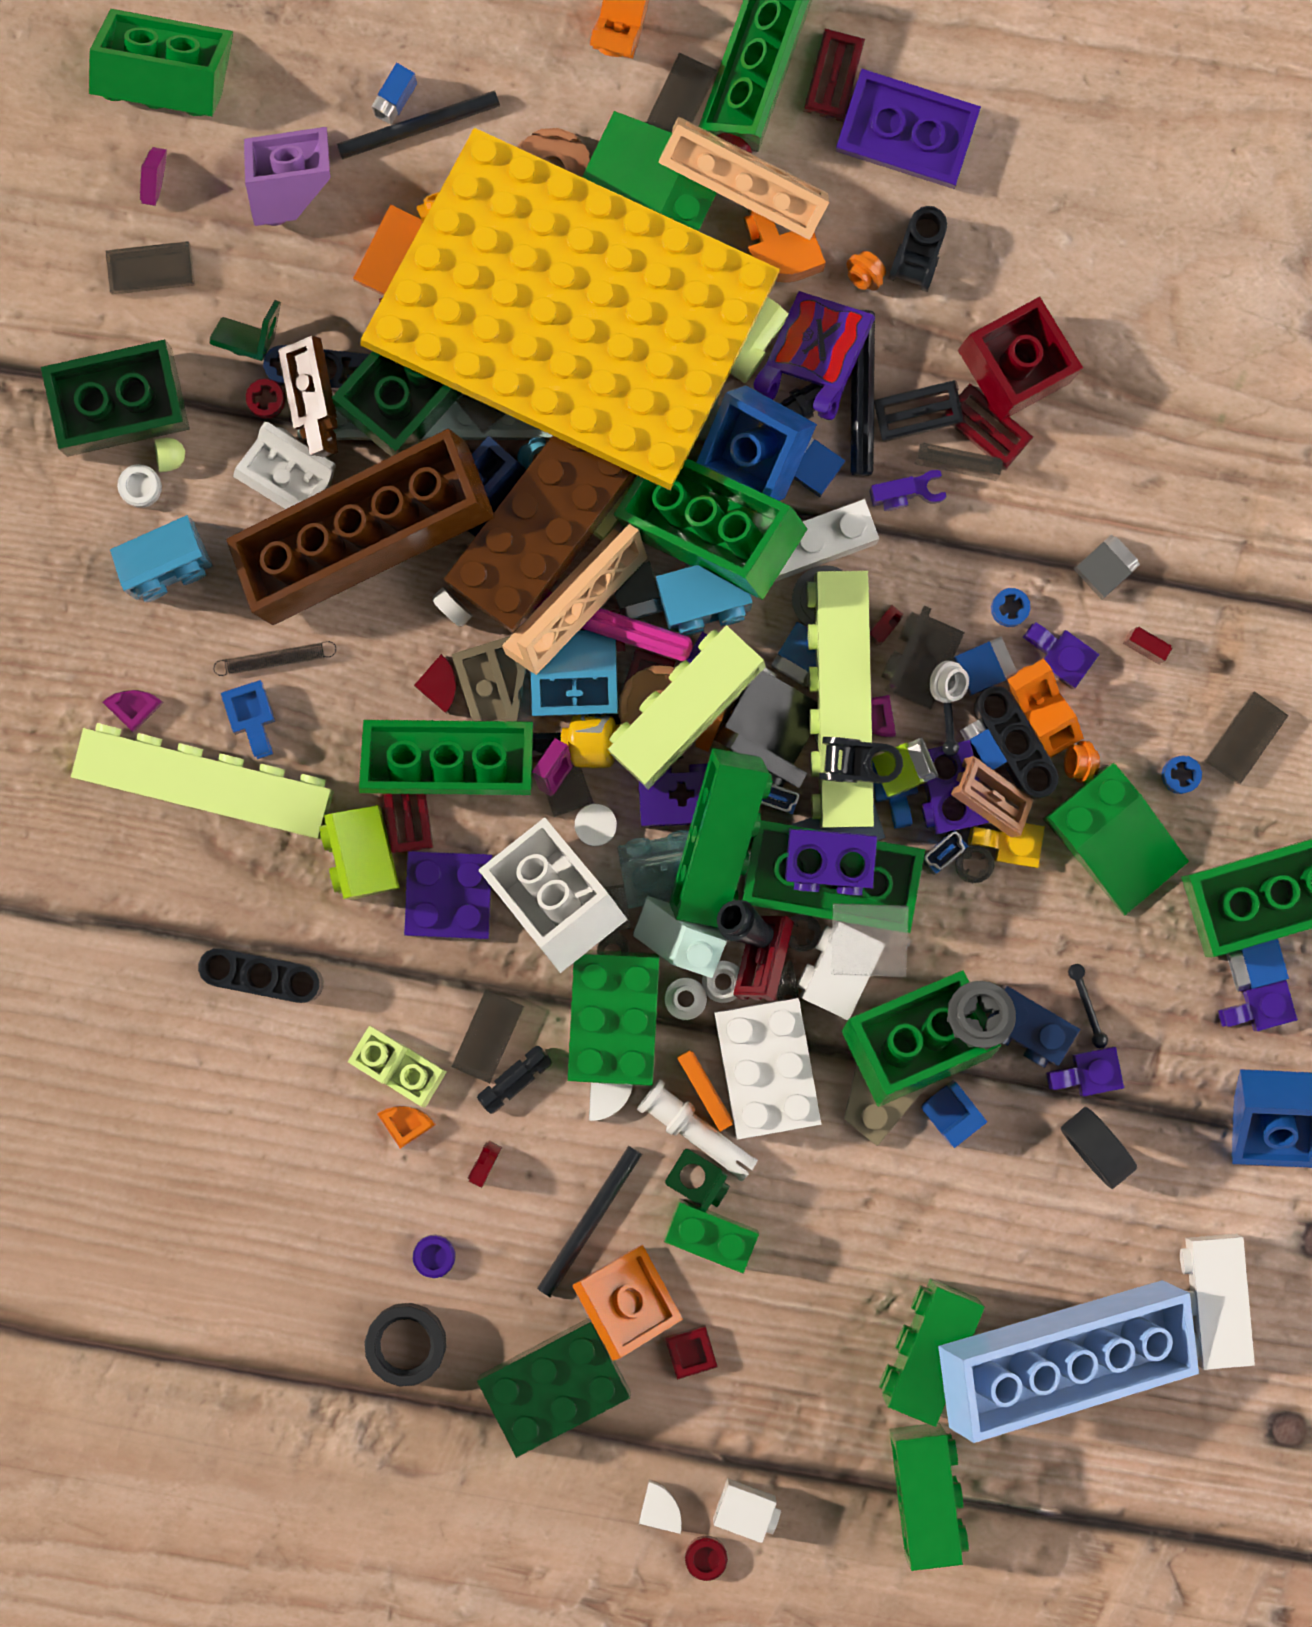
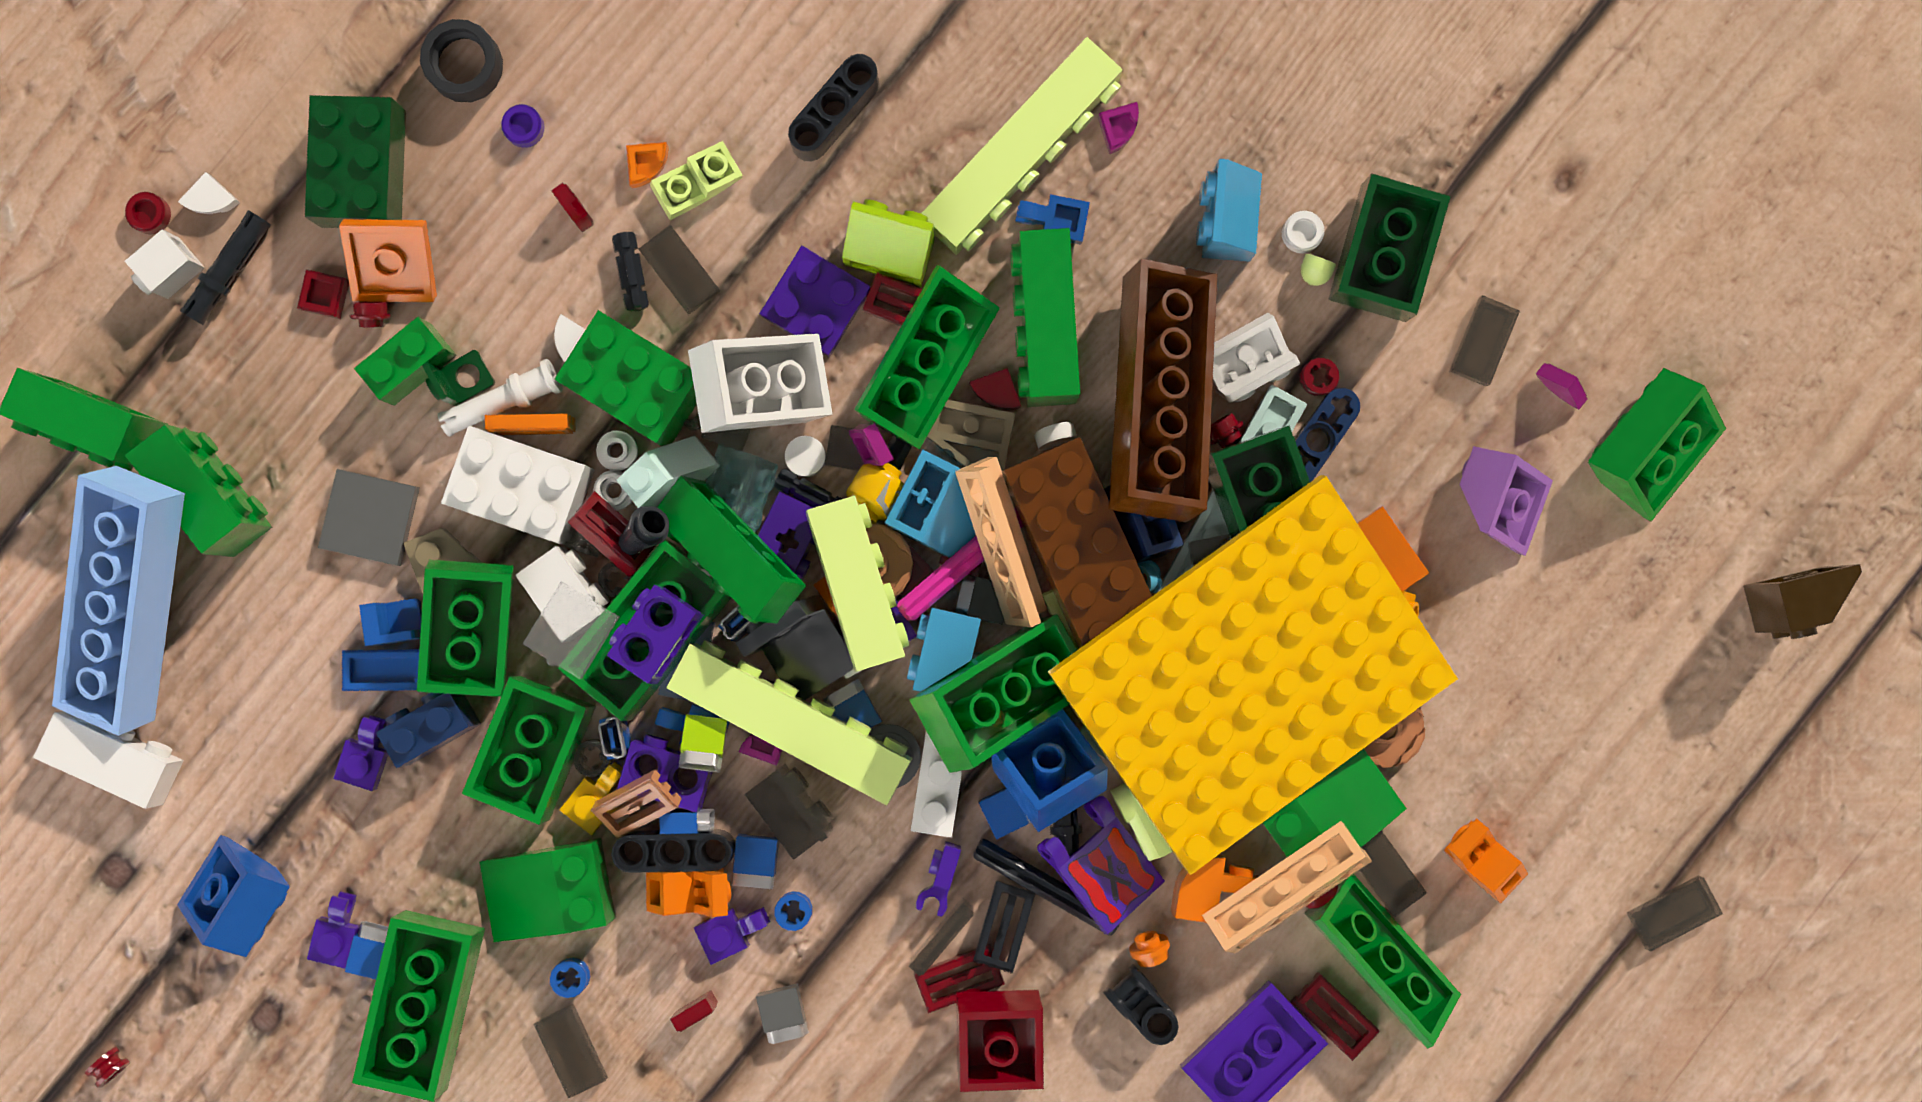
camera: 120 degrees right, 0 degrees up
dark green bracket [209,300,281,361] -> none
black piece [213,641,336,676] -> none
hinge [278,335,338,458] -> none
black bar [337,90,500,160] -> none
blue piece [371,62,417,125] -> none
black bar [537,1145,643,1298] -> none
black piece [819,737,903,784] -> none
dark red tile [870,605,903,646] -> none
white plate [930,660,969,703] -> none
black hinge [942,702,959,756] -> none
dark grey gear [947,981,1016,1050] -> none
black tyre [1061,1107,1137,1189] -> none
orange plate [1064,741,1100,783] -> none
black hinge [1067,964,1108,1049] -> none
none -> black pin [180,210,271,325]
none -> dark grey tile [318,469,420,566]
none -> blue tile [342,649,419,691]
none -> dark red plate [349,301,391,328]
none -> green brick [462,676,596,825]
none -> black axle [774,469,843,508]
none -> green brick [1010,228,1080,407]
none -> dark red plate [1210,412,1243,448]

